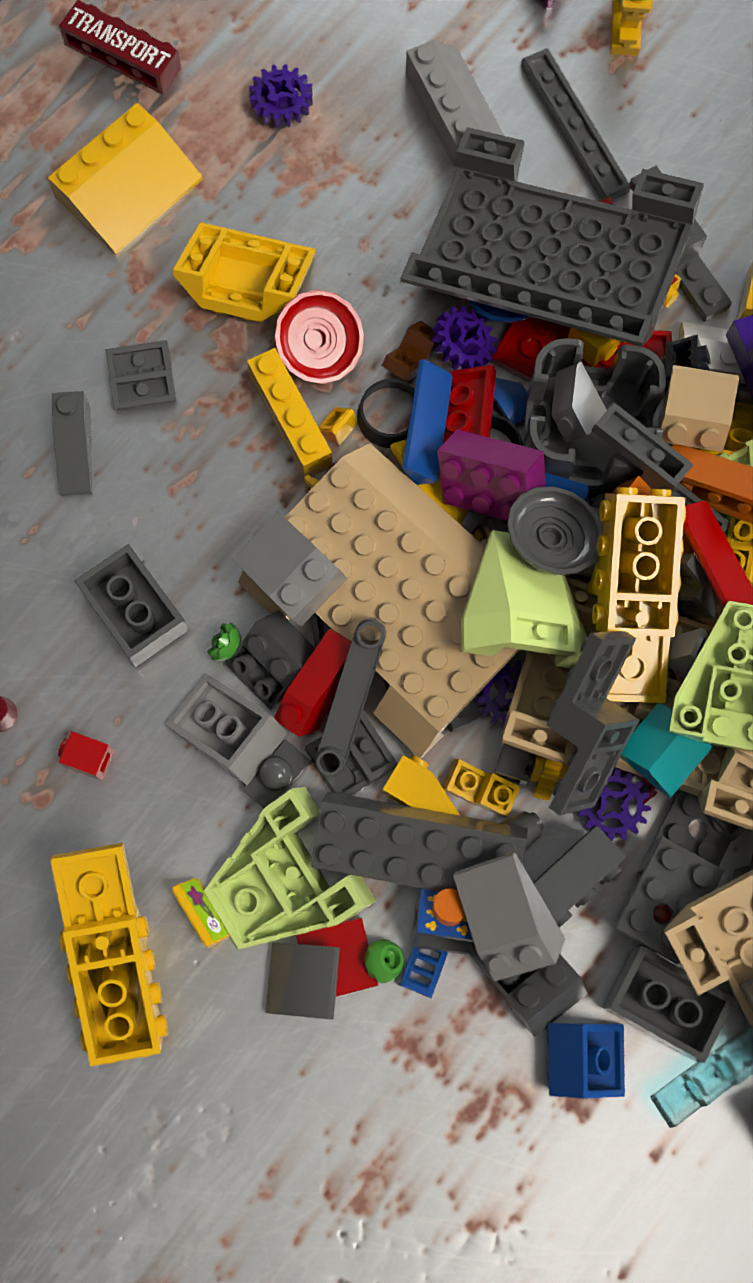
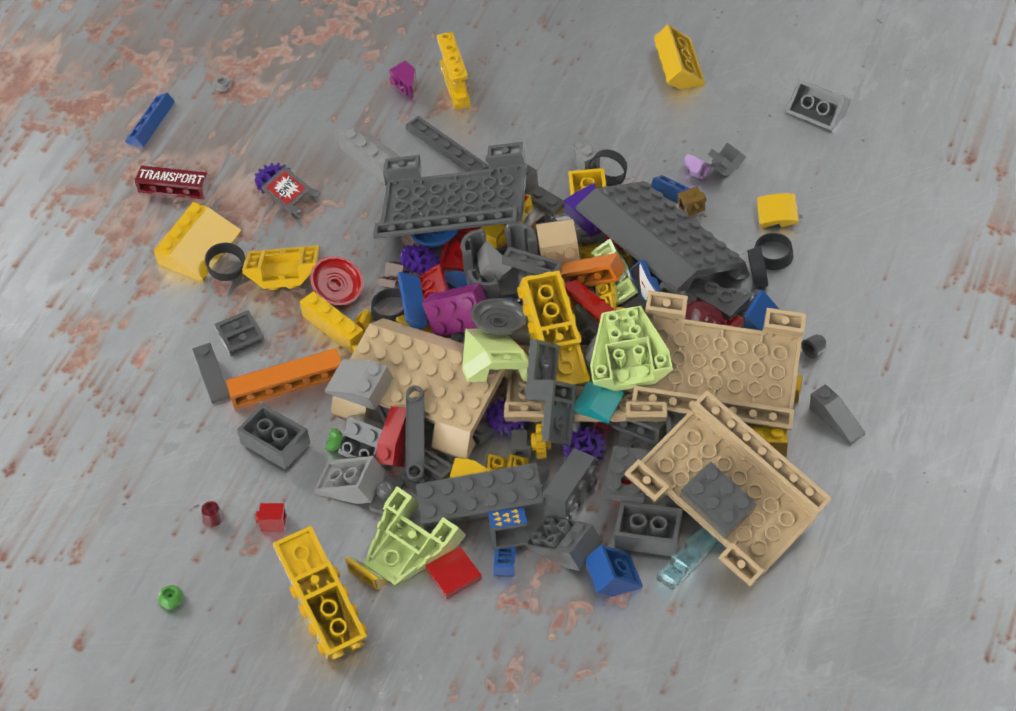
camera: 10 degrees left, 25 degrees down
dark grey slope [265,943,340,1020] -> none
bright green plate [364,939,404,983] -> none
orange tile [432,888,466,926] -> none
light grey slope [453,852,565,981] -> none
none -> black tyre [205,243,245,281]
none -> orange brick [226,348,341,409]
none -> flag [261,166,320,220]

